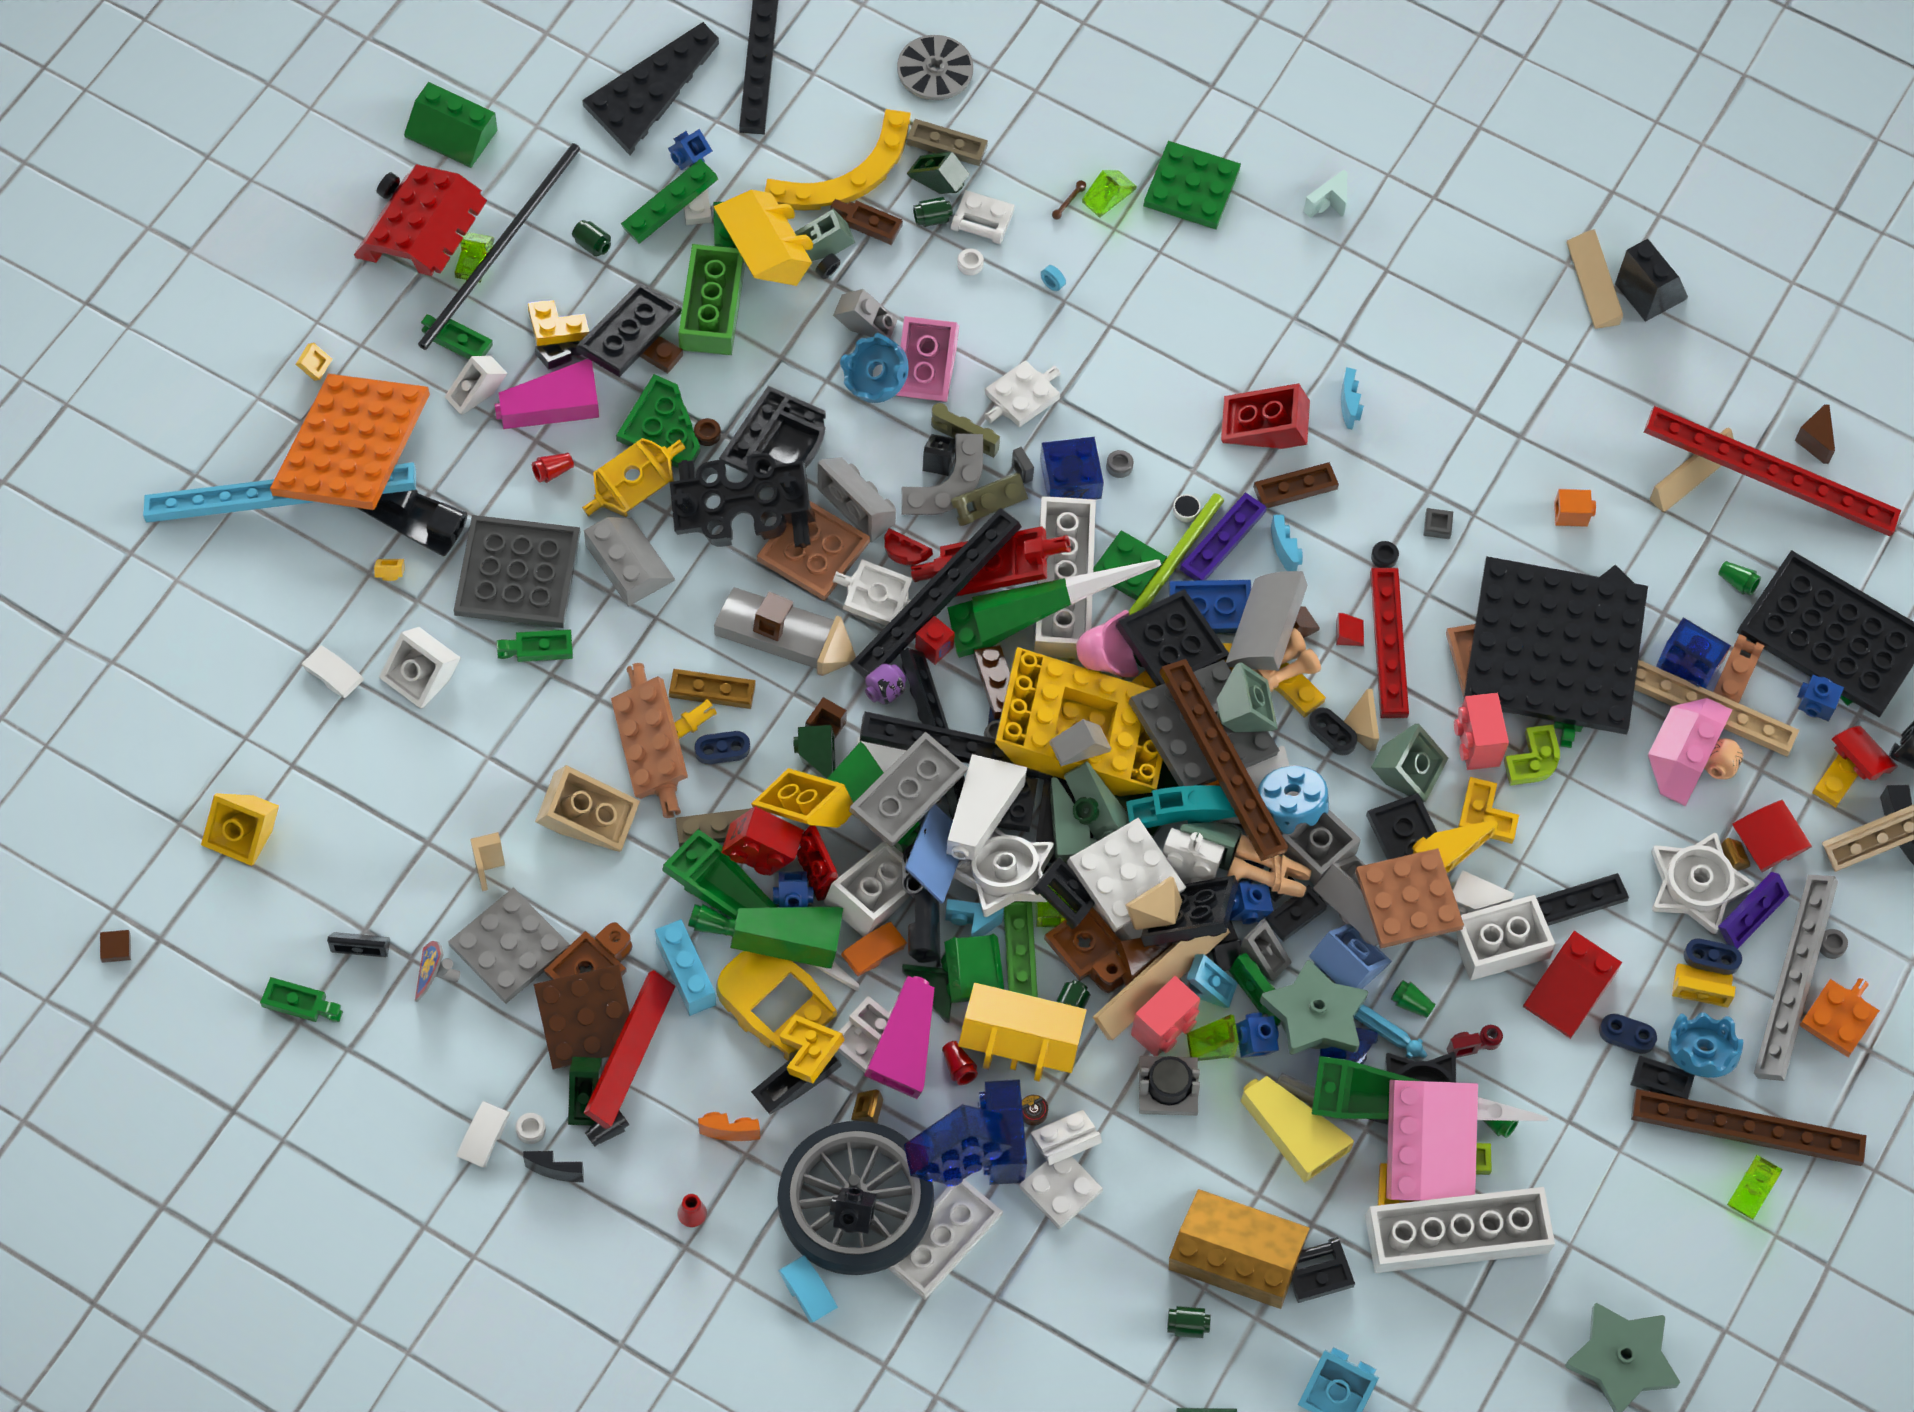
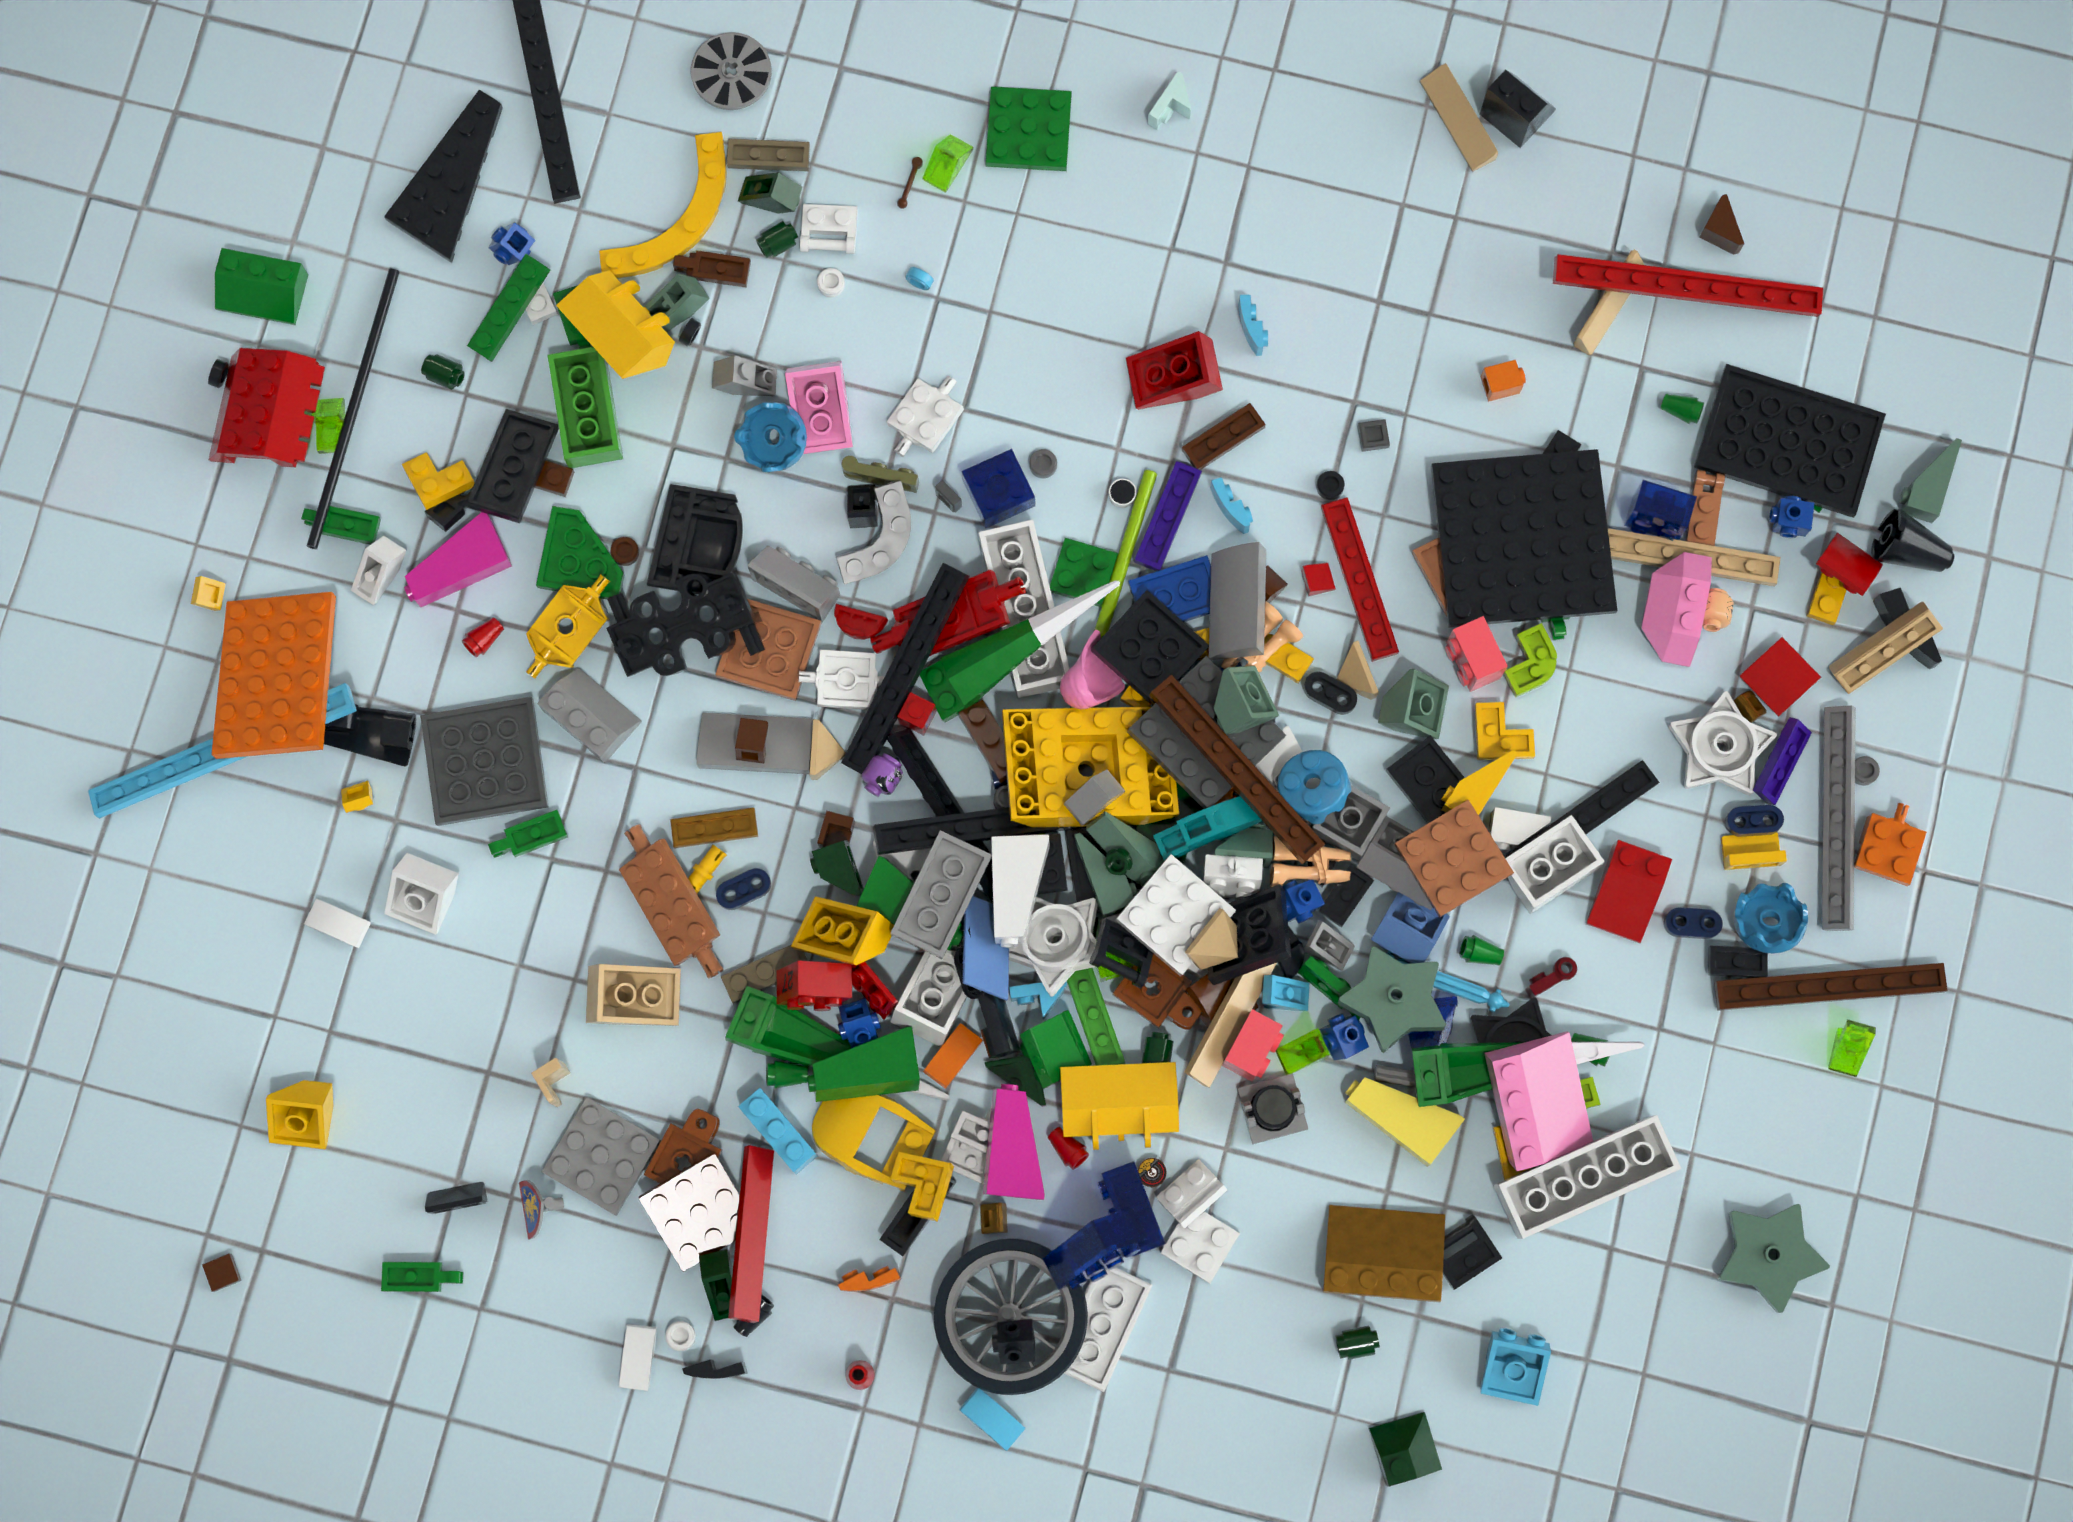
camera: 10 degrees left, 15 degrees up
olive plate [951,473,1028,526] -> none

